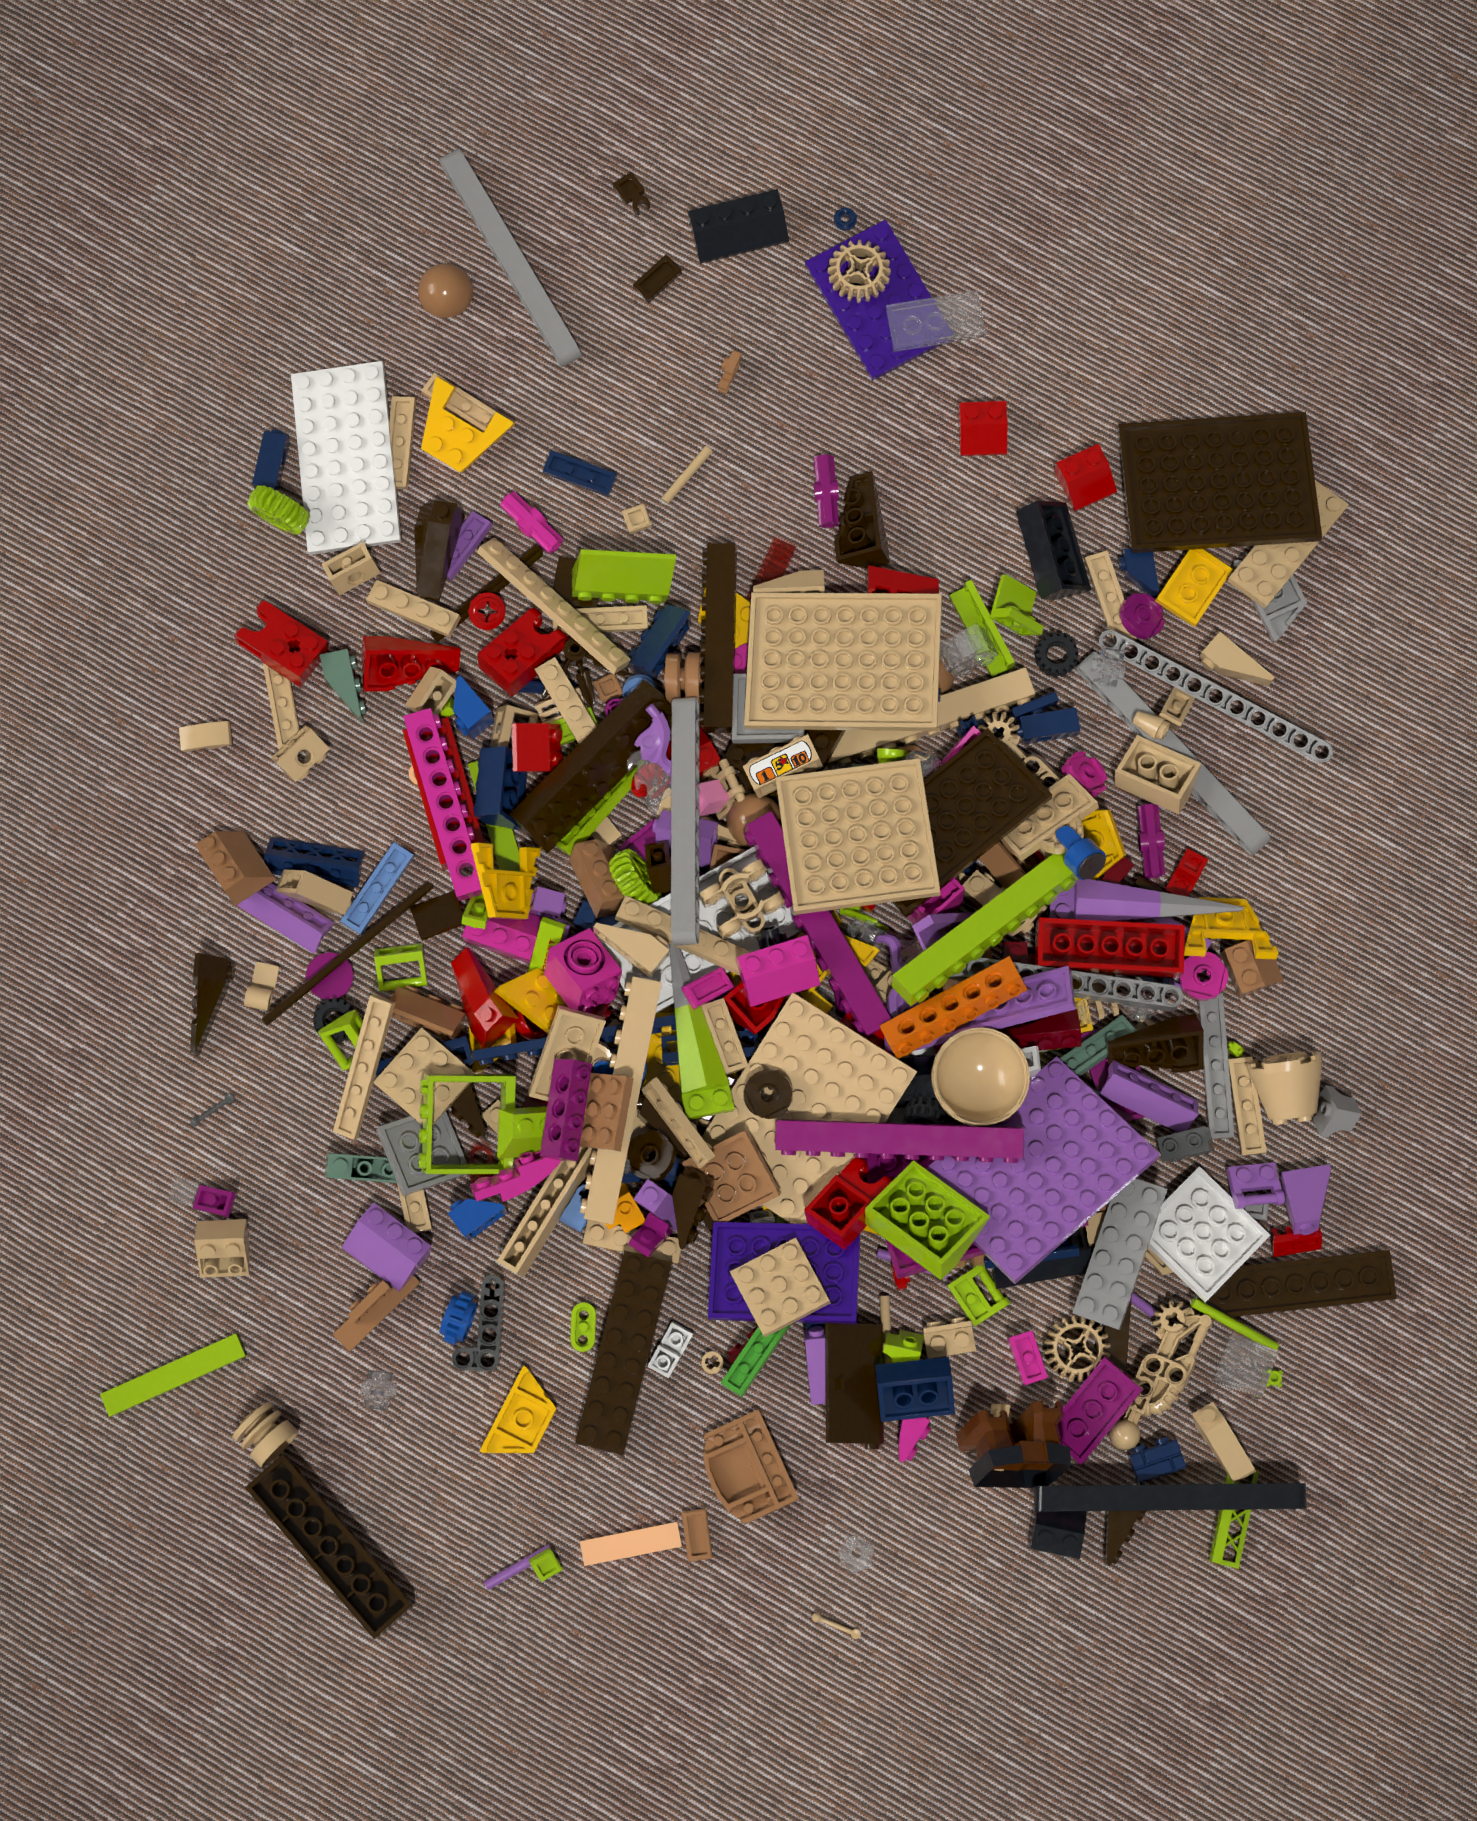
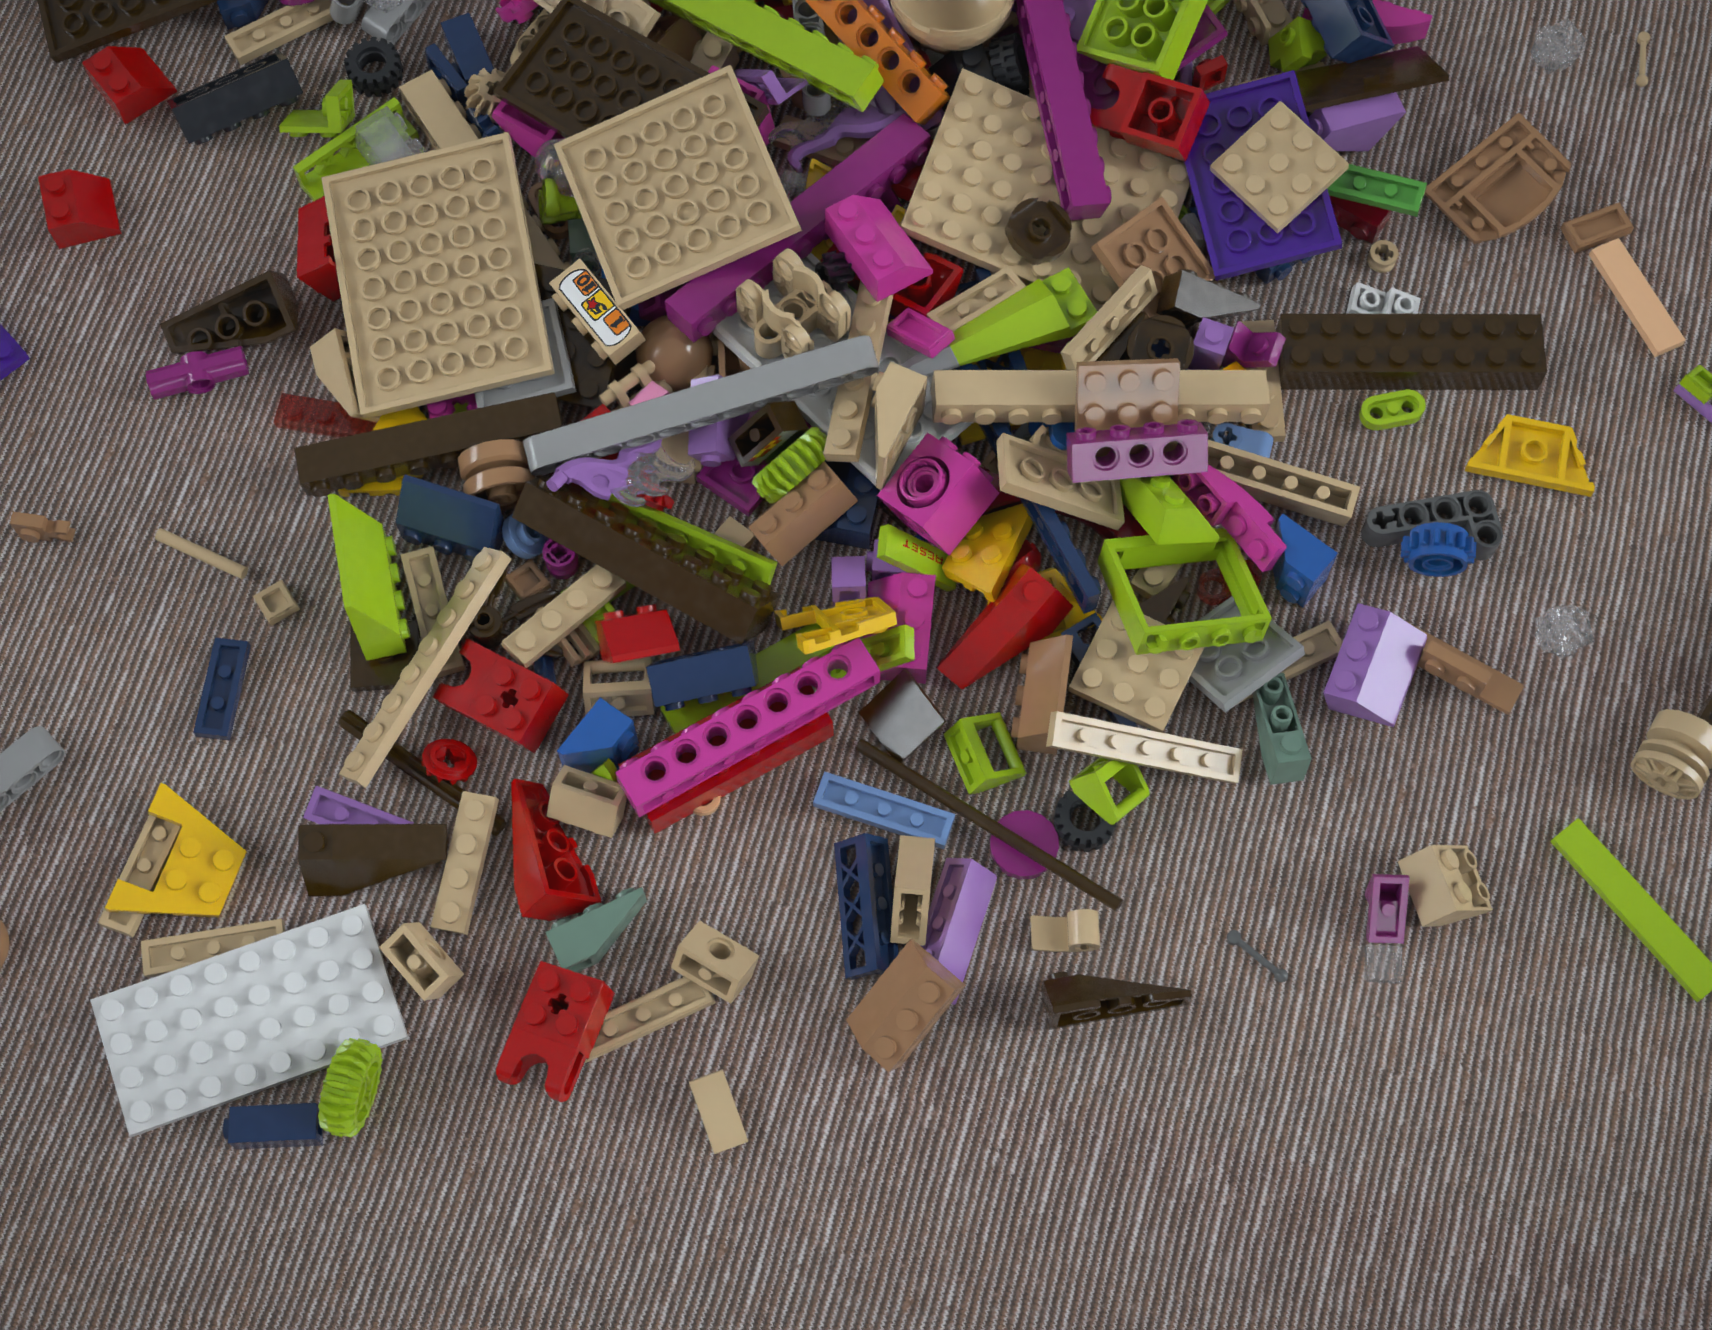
camera: 105 degrees left, 10 degrees down
dark pink piece [500,491,563,555] -> none

